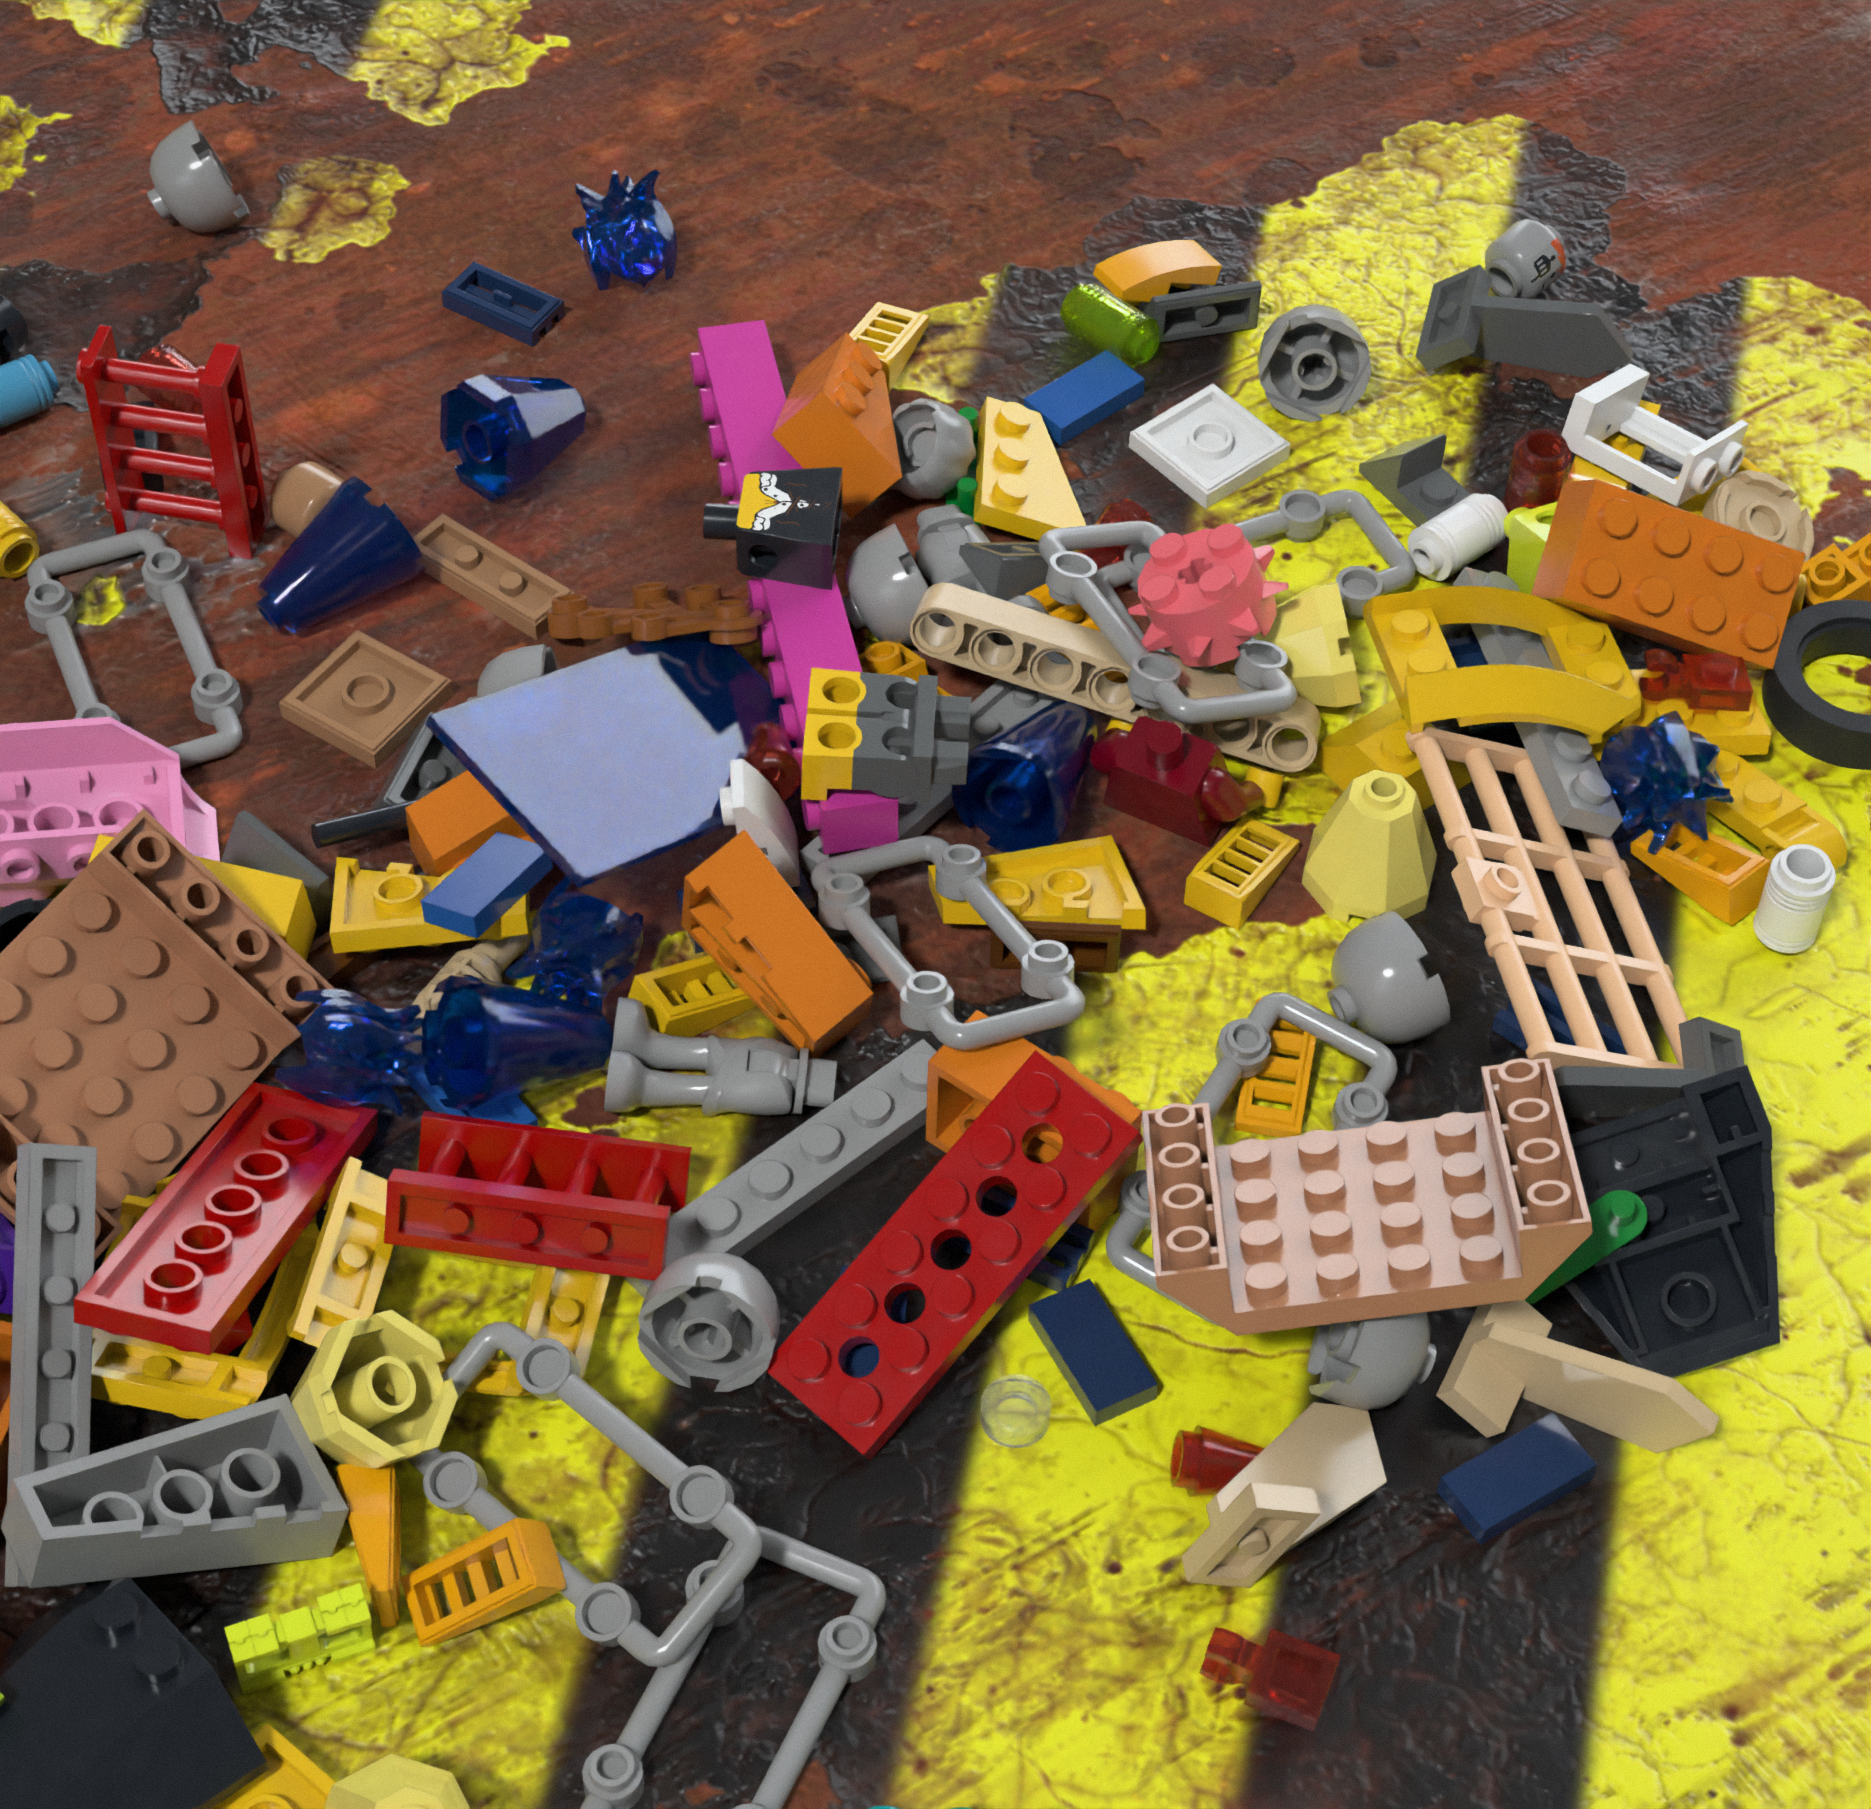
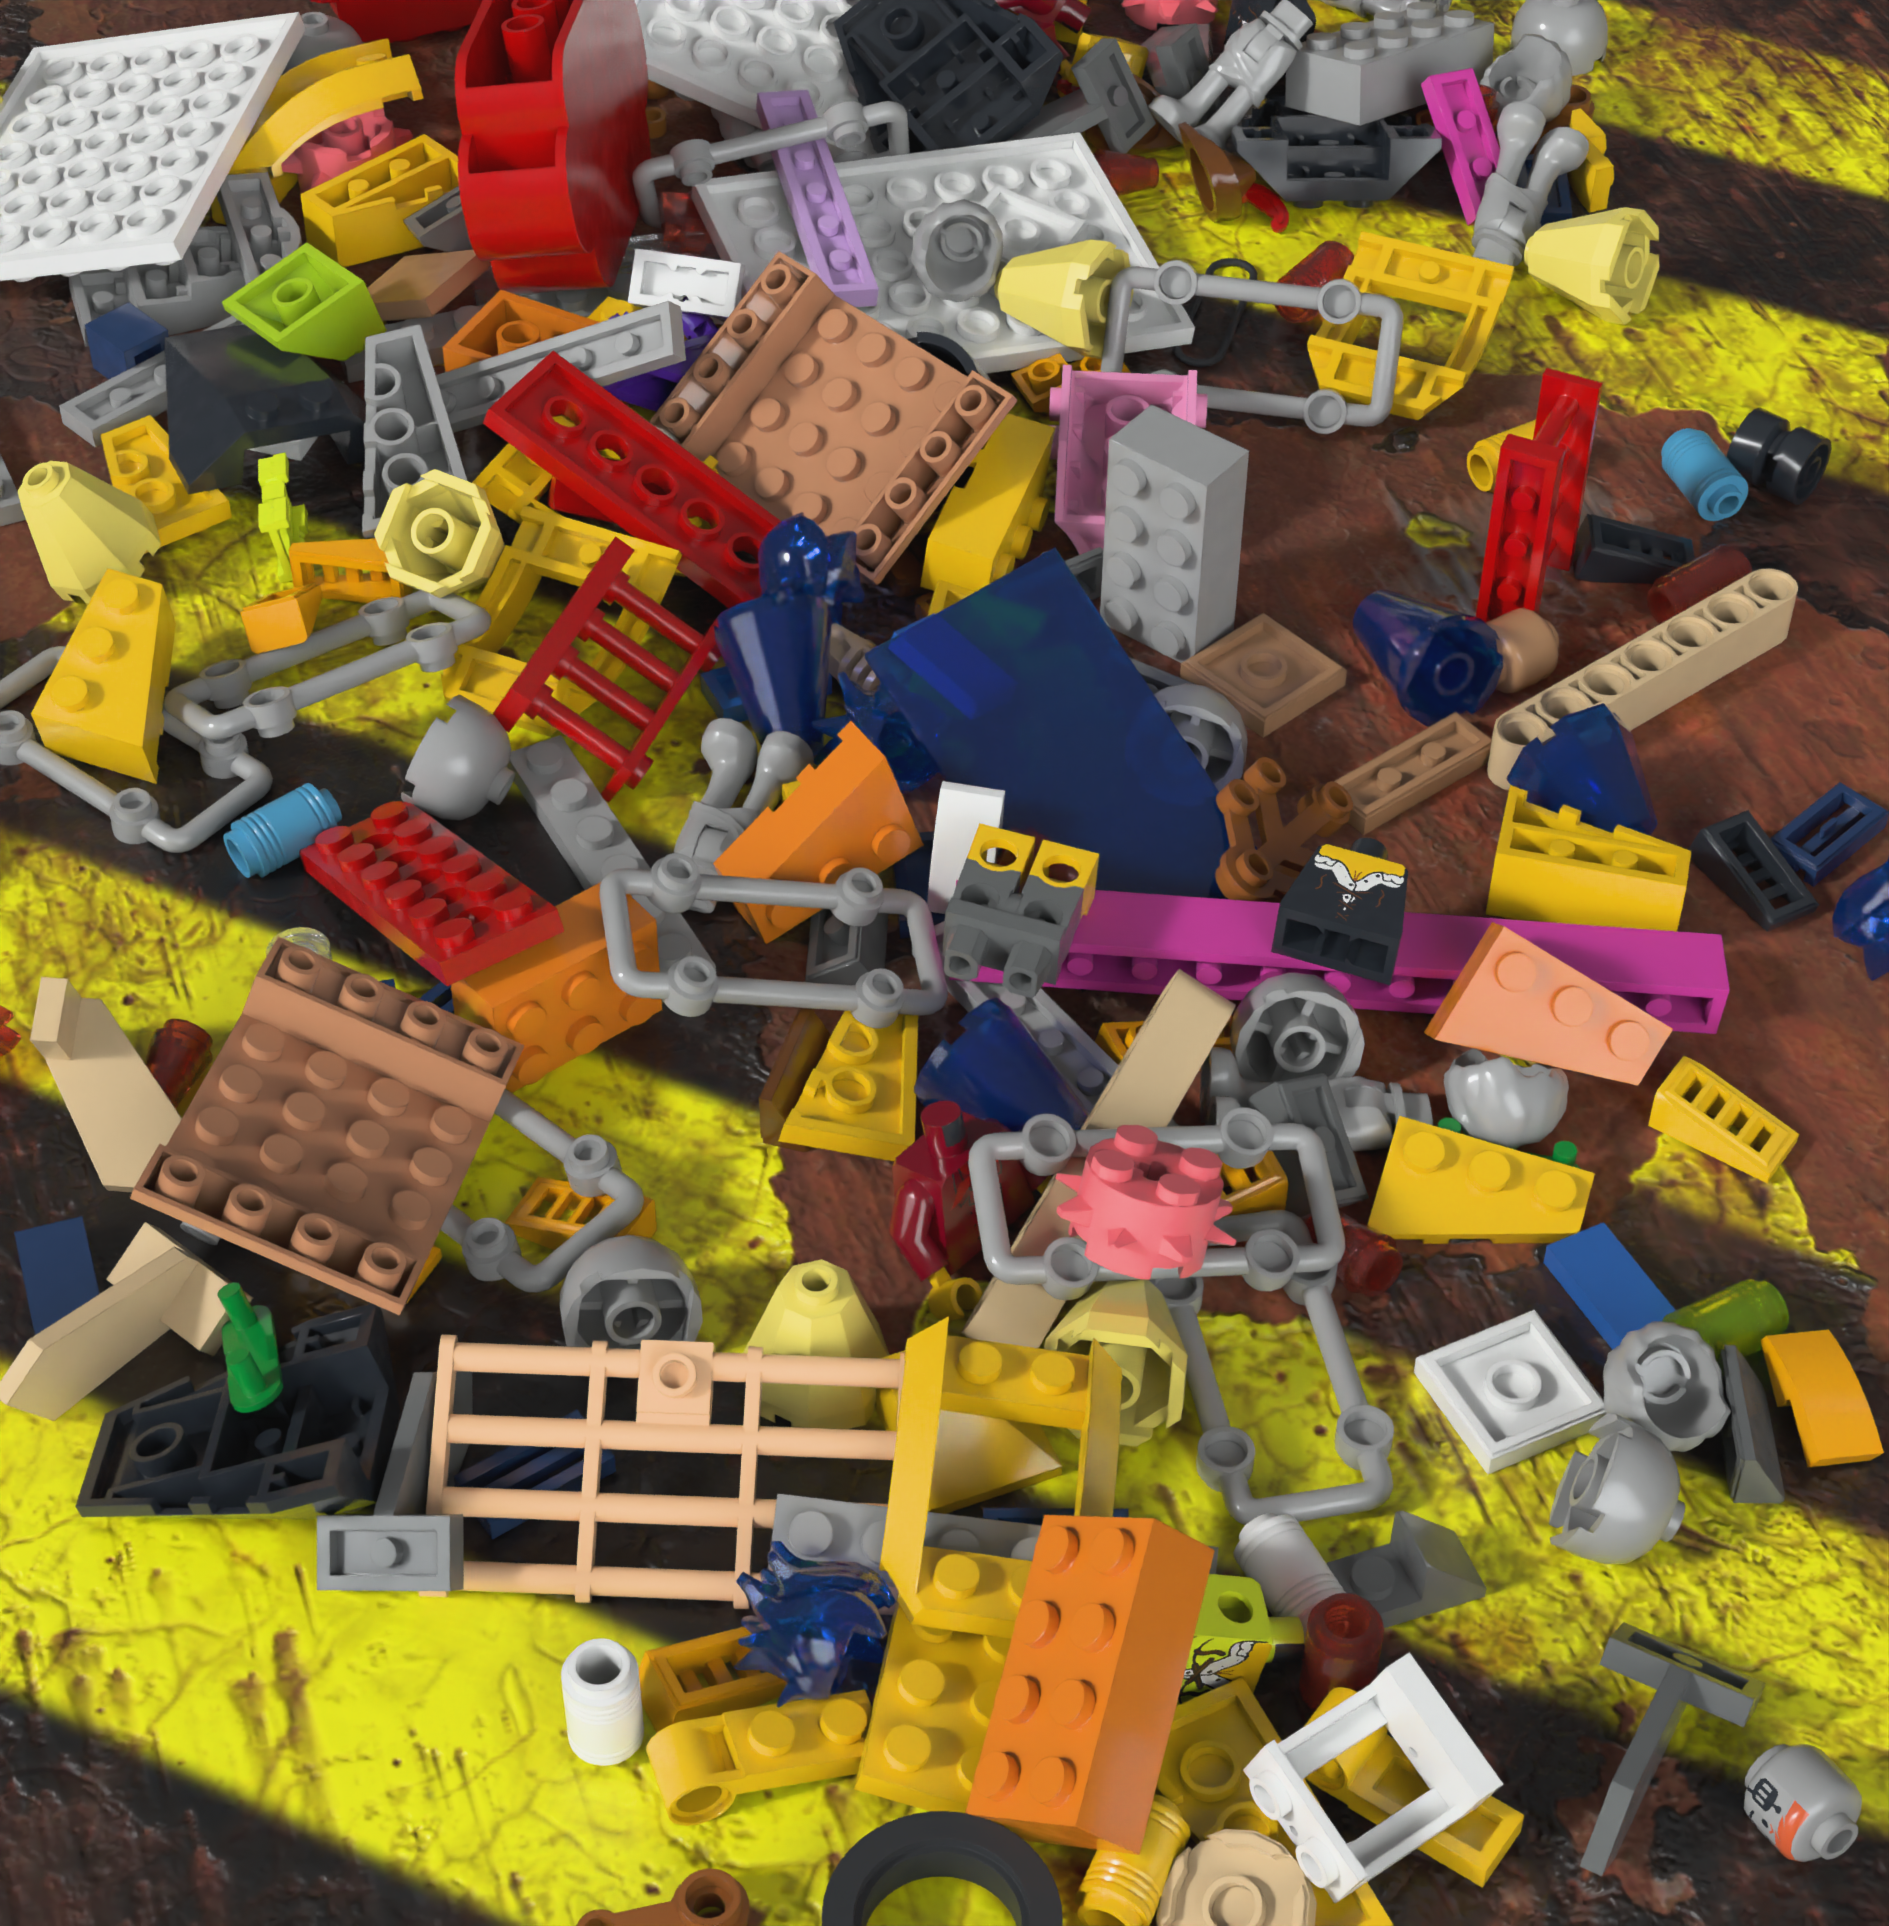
camera: 105 degrees right, 5 degrees down
light grey bar [25,529,243,769] -> none
yellow slope [1183,815,1300,931] -> none
clear red plate [1638,649,1753,712] -> none
none -> yellow wedge [31,568,176,784]
none -> dark azure head [223,783,342,878]
none -> light grey brick [1100,404,1249,663]
none -> yellow wedge [1486,785,1691,931]
none -> tan beam [1487,568,1798,790]
none -> light grey hair [1603,1321,1731,1452]
none -> black slope [1688,810,1819,932]

